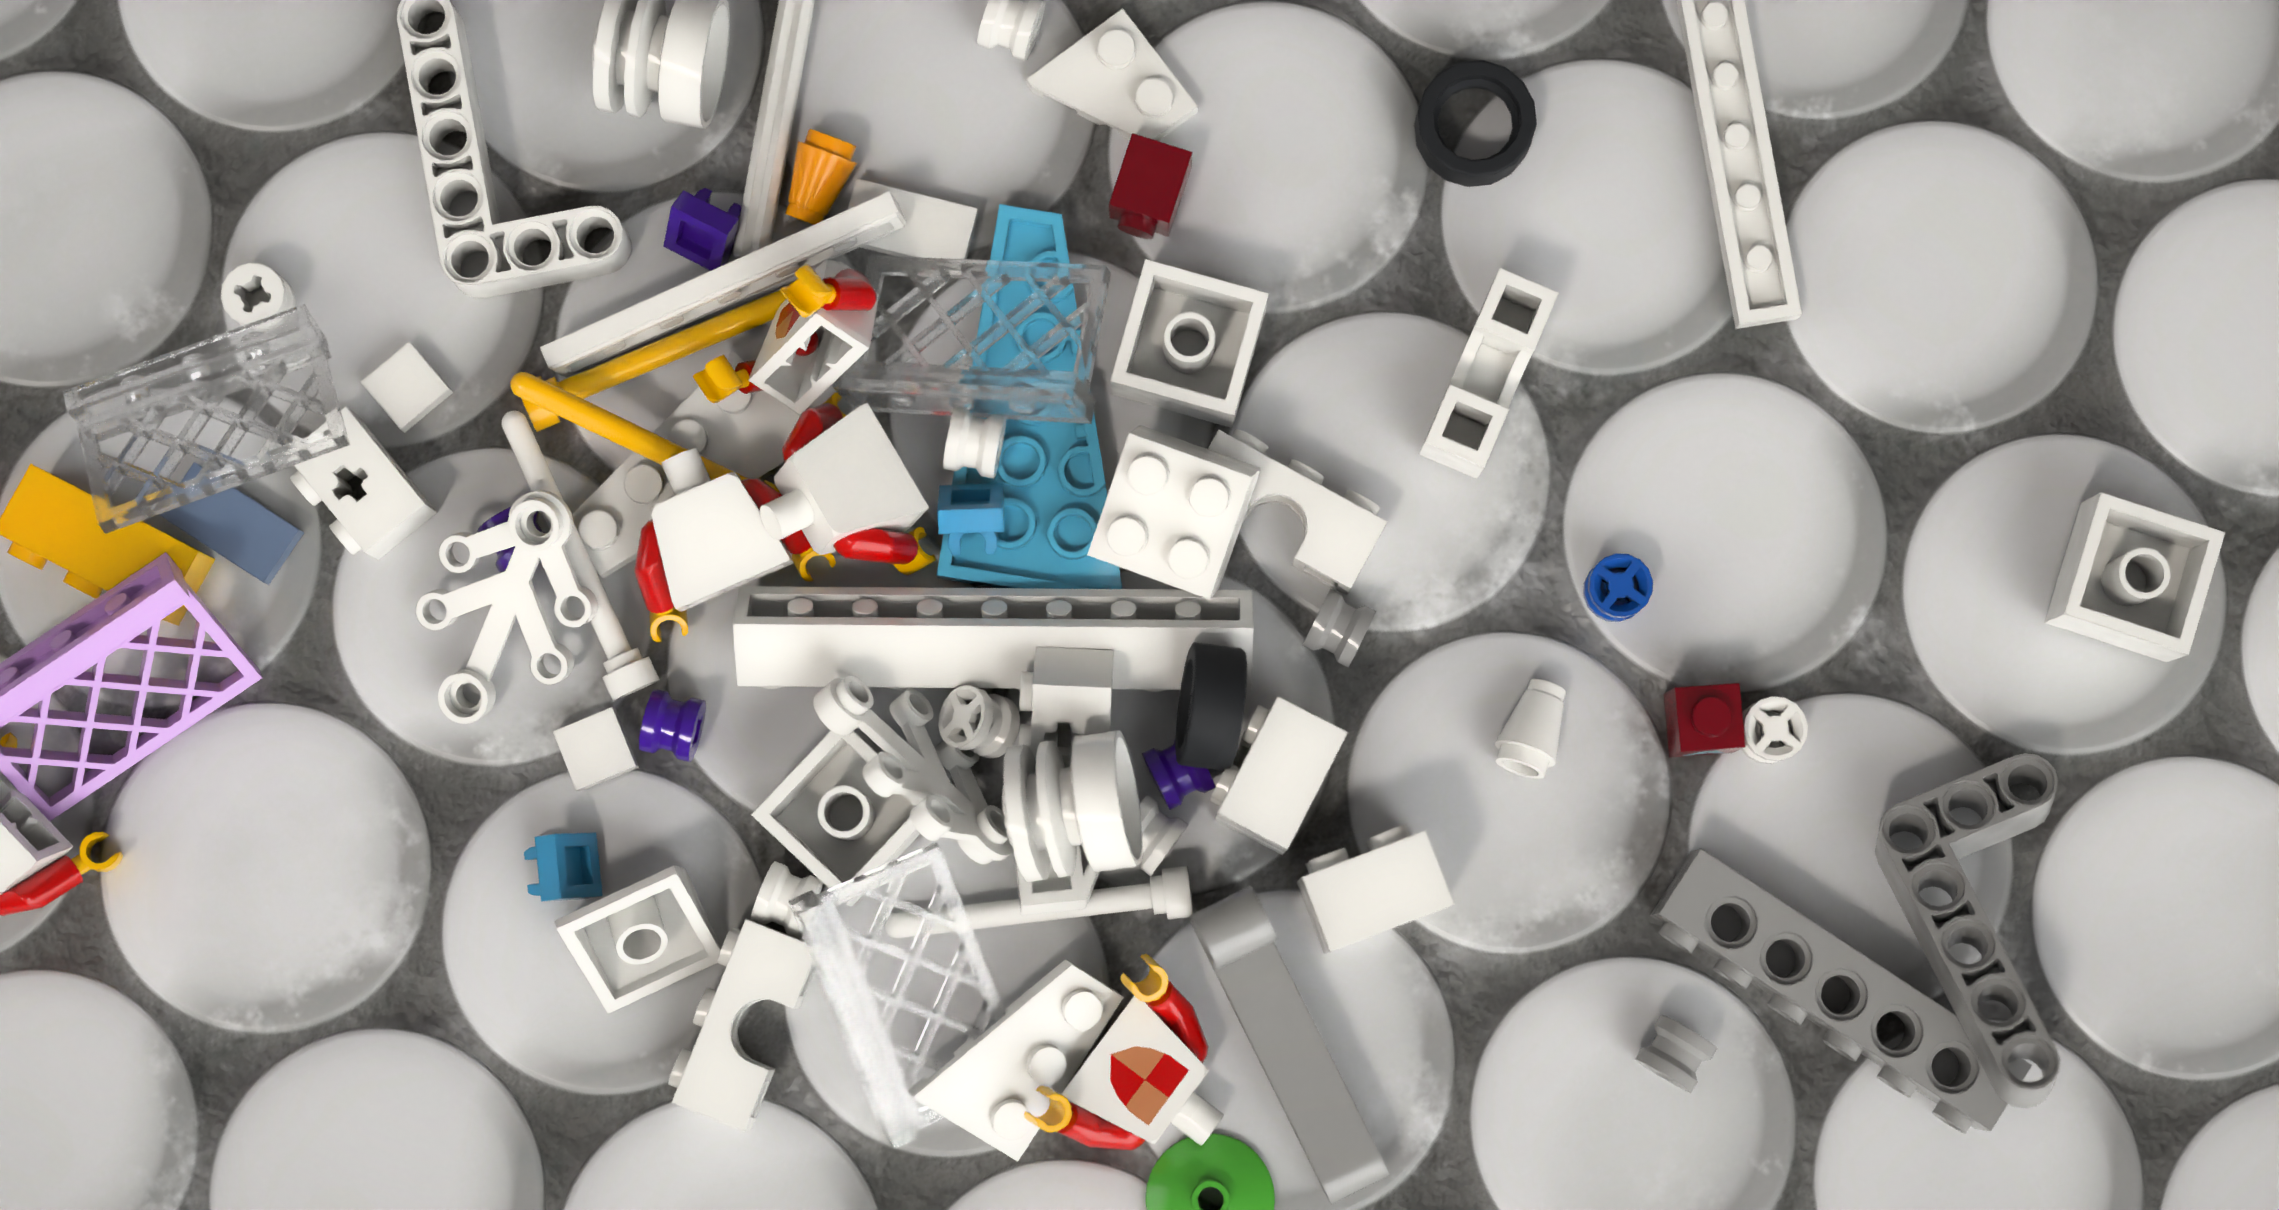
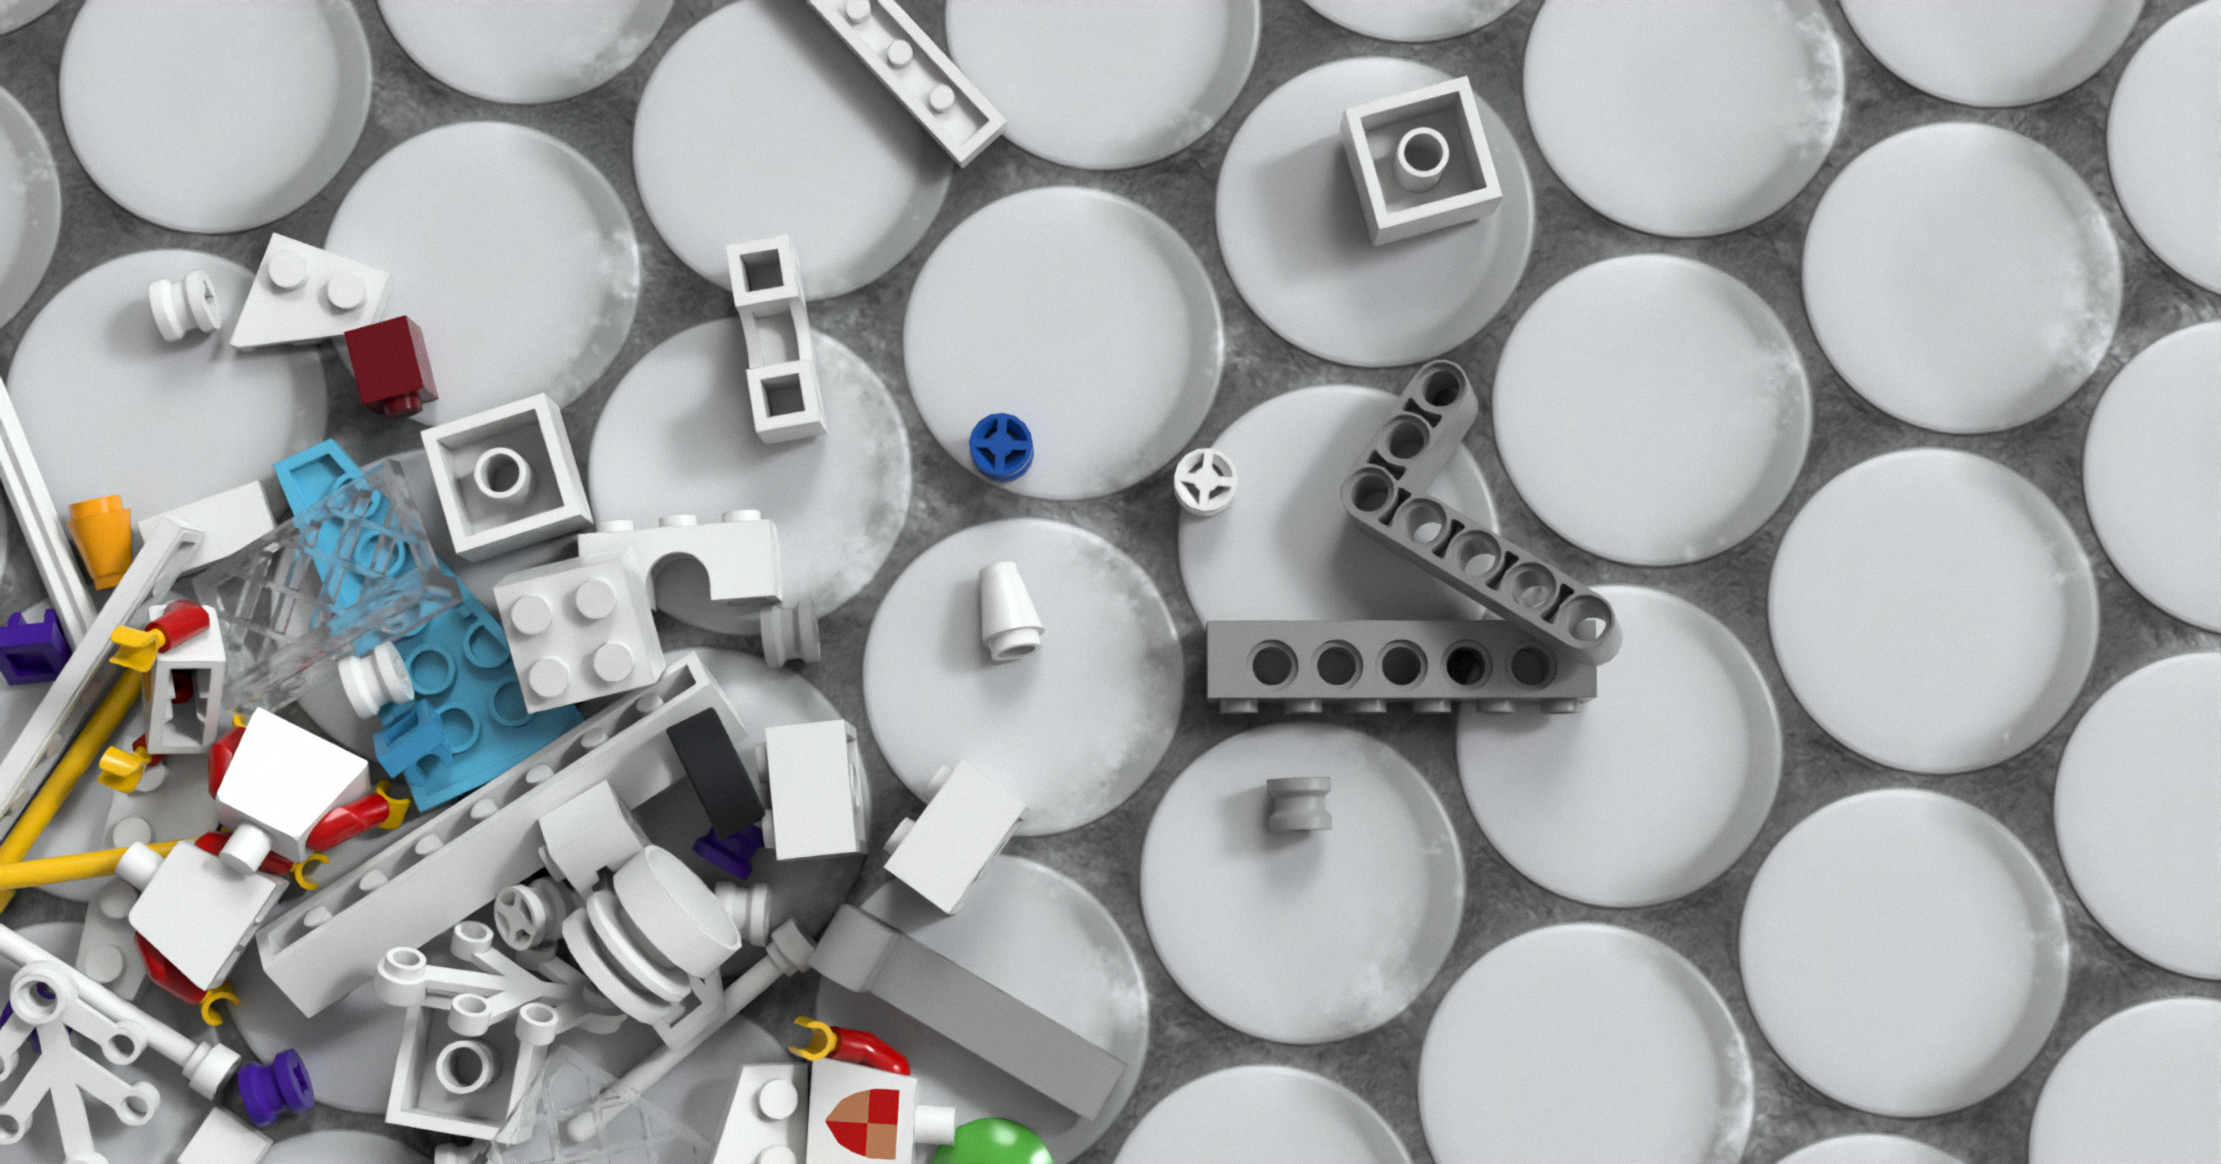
camera: 30 degrees left, 0 degrees up
black tyre [1414,60,1537,187] -> none
dark red brick [1663,683,1745,758] -> none

